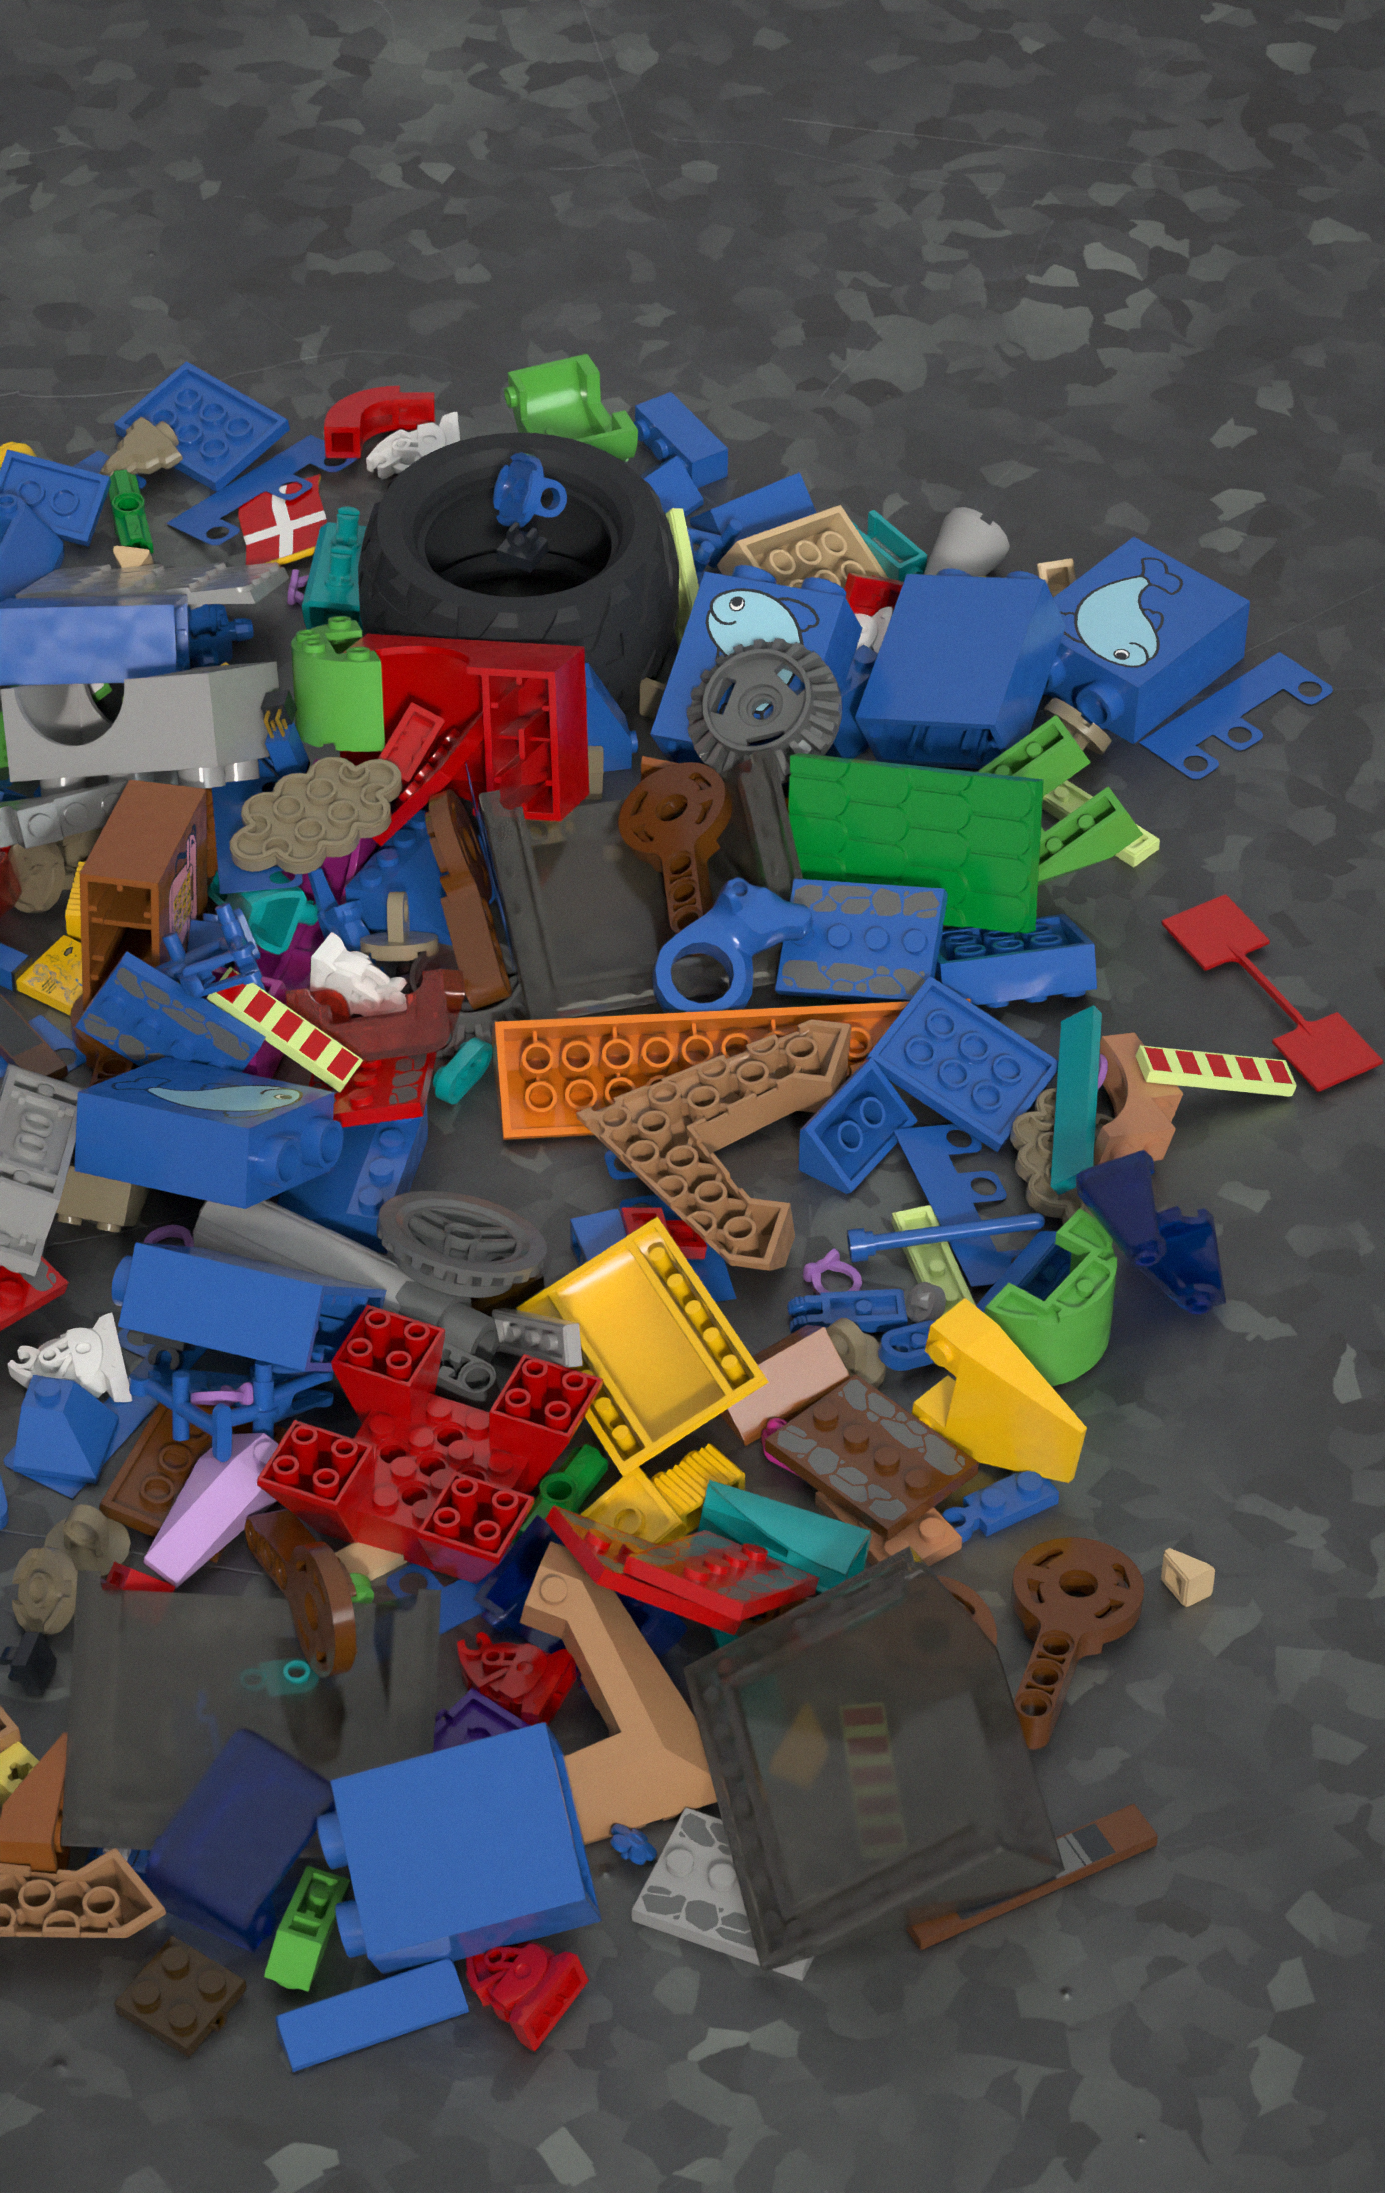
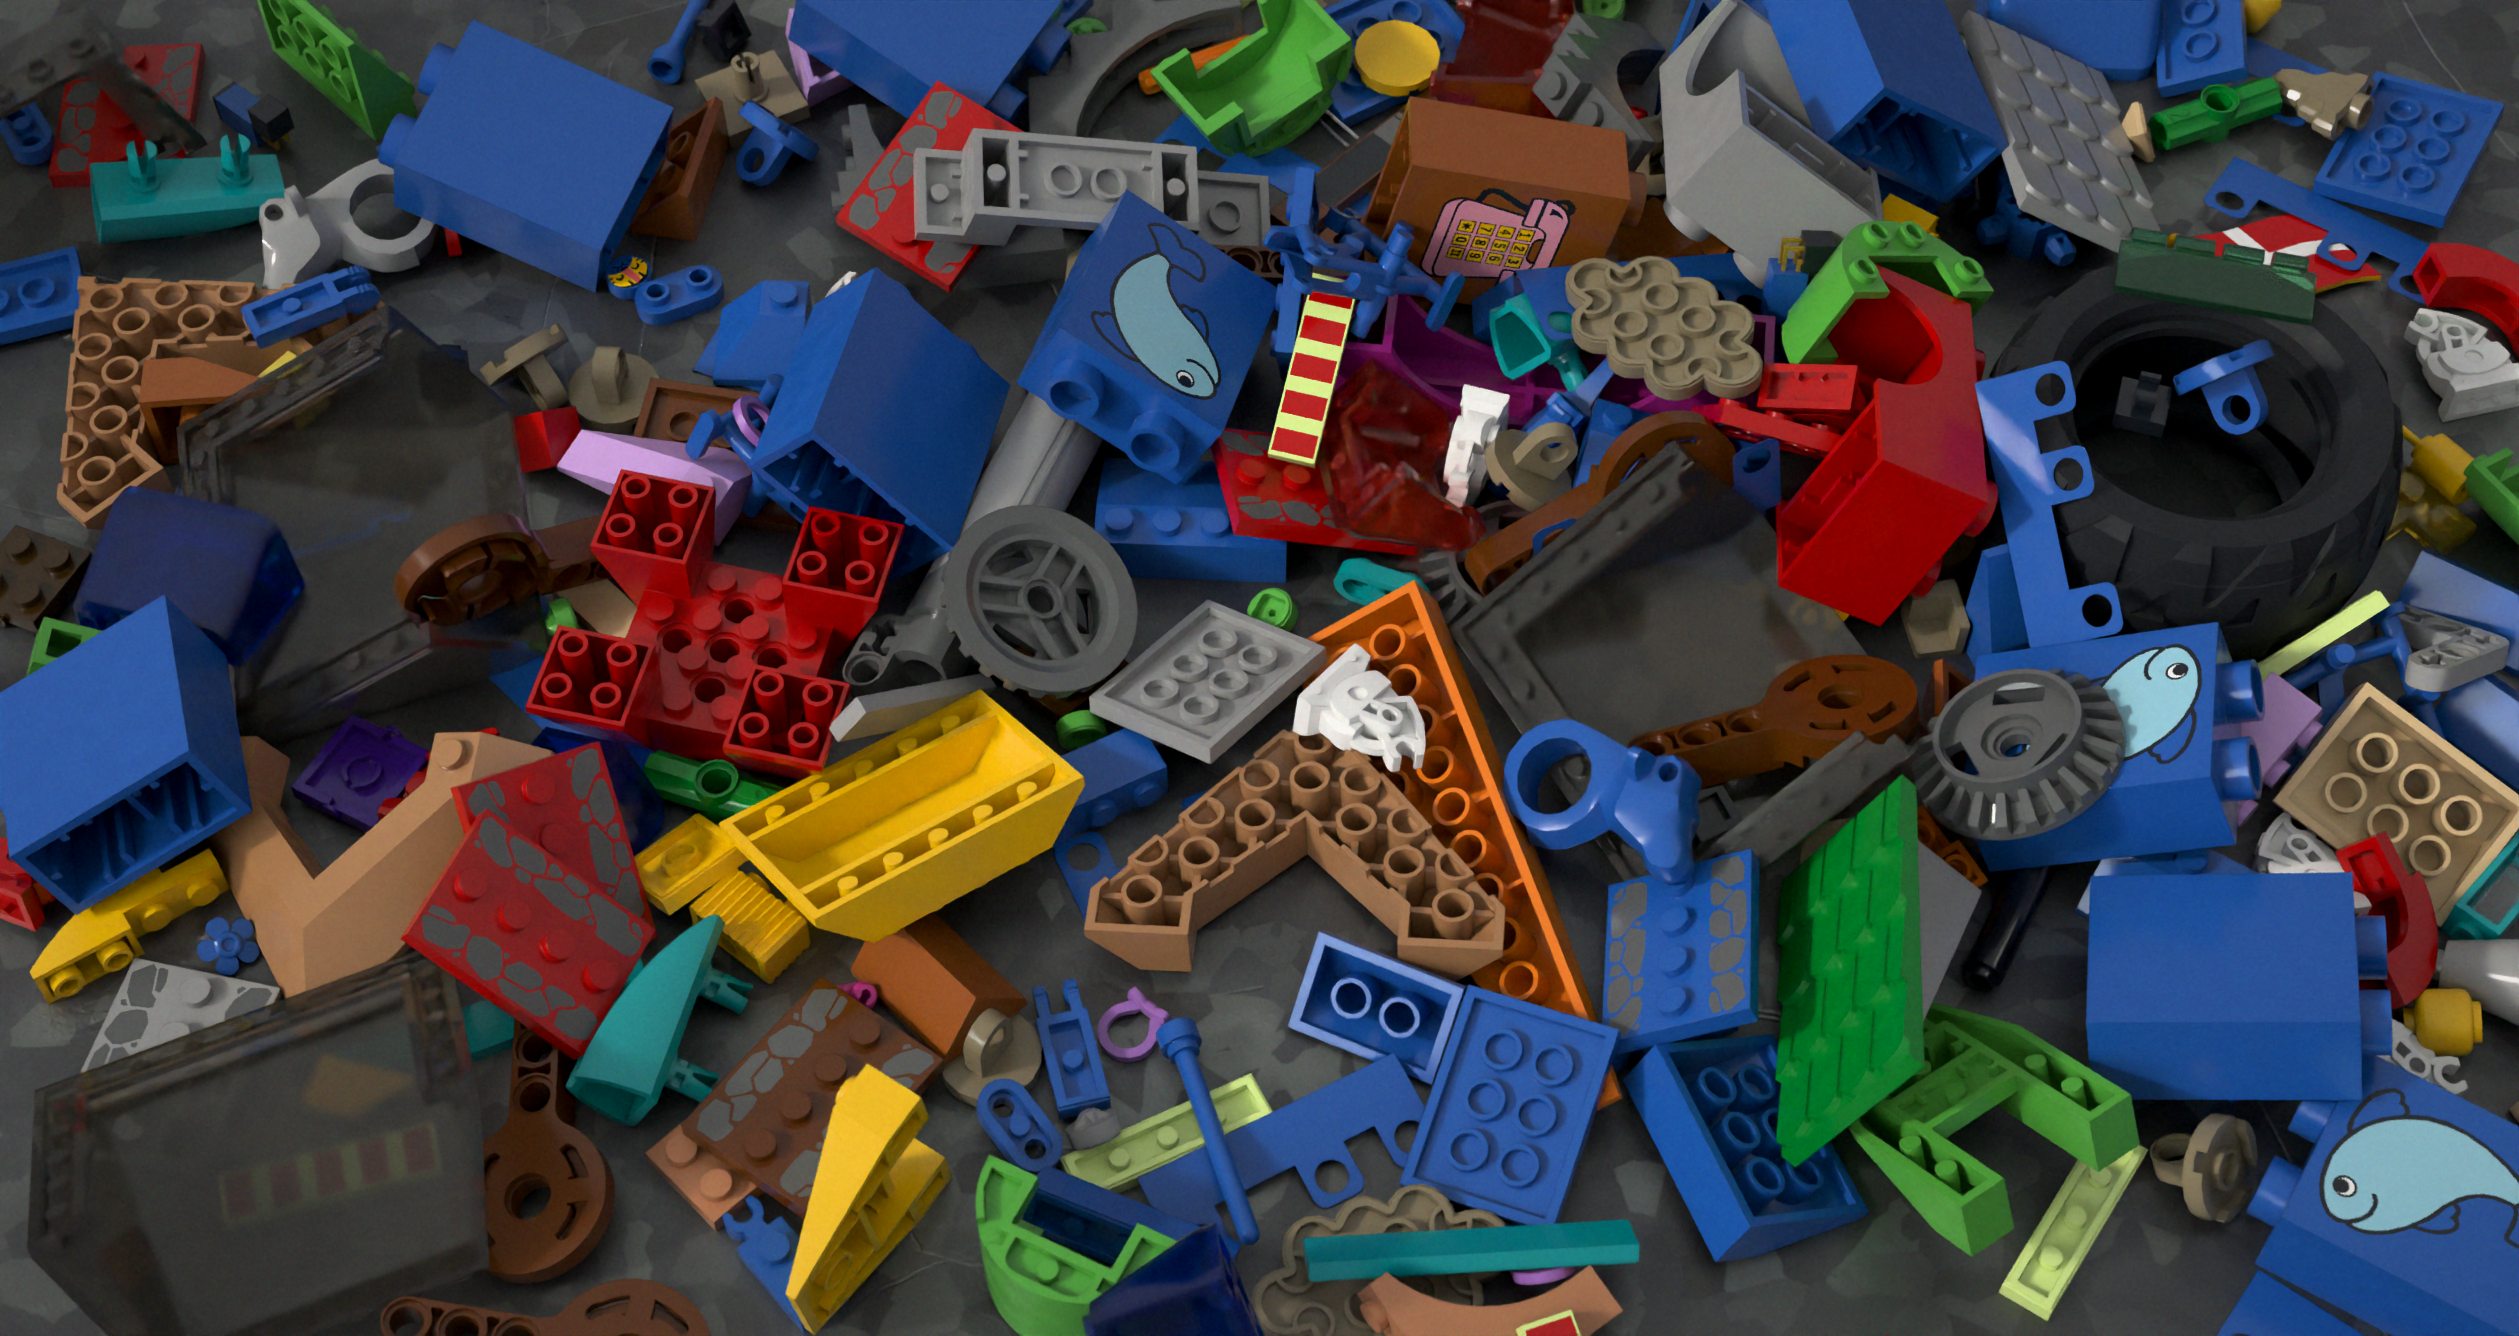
camera: 80 degrees right, 10 degrees up
red slope [620,1208,707,1260] -> none
none -> yellow slope [29,848,230,1005]
none -> bright green tile [1056,710,1107,751]
none -> light grey plate [1089,599,1326,764]
none -> bright green tile [1247,588,1298,632]
none -> white piece [1293,643,1425,772]
none -> blue piece [1974,361,2123,648]
none -> clear green windscreen [2113,227,2317,326]
none -> light grey beam [2374,603,2509,692]

